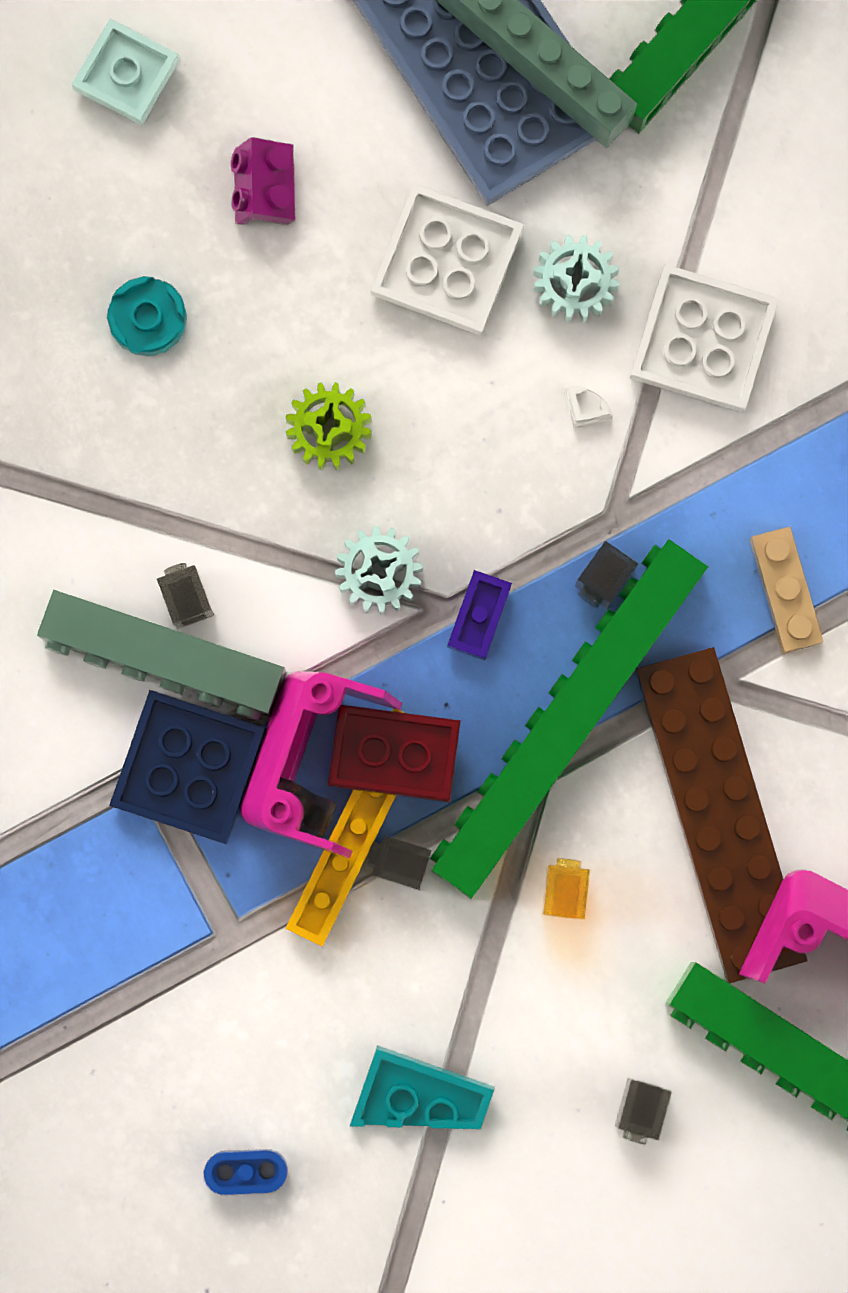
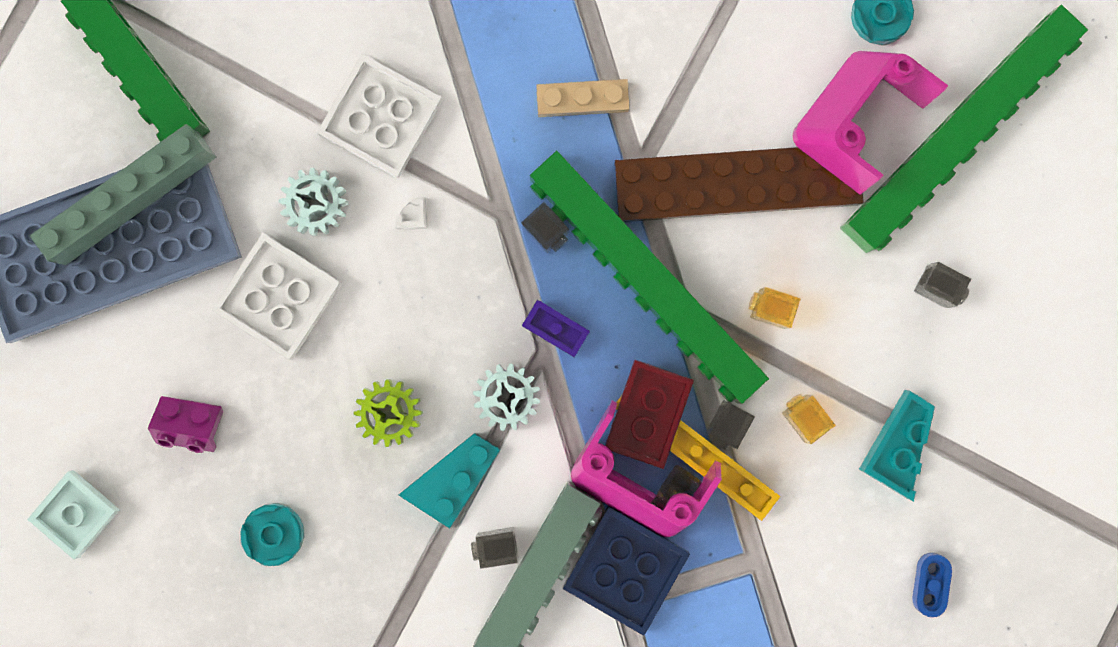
camera: 75 degrees left, 5 degrees up
none -> teal wing [398,433,500,529]
none -> clear yellow brick [782,394,836,444]

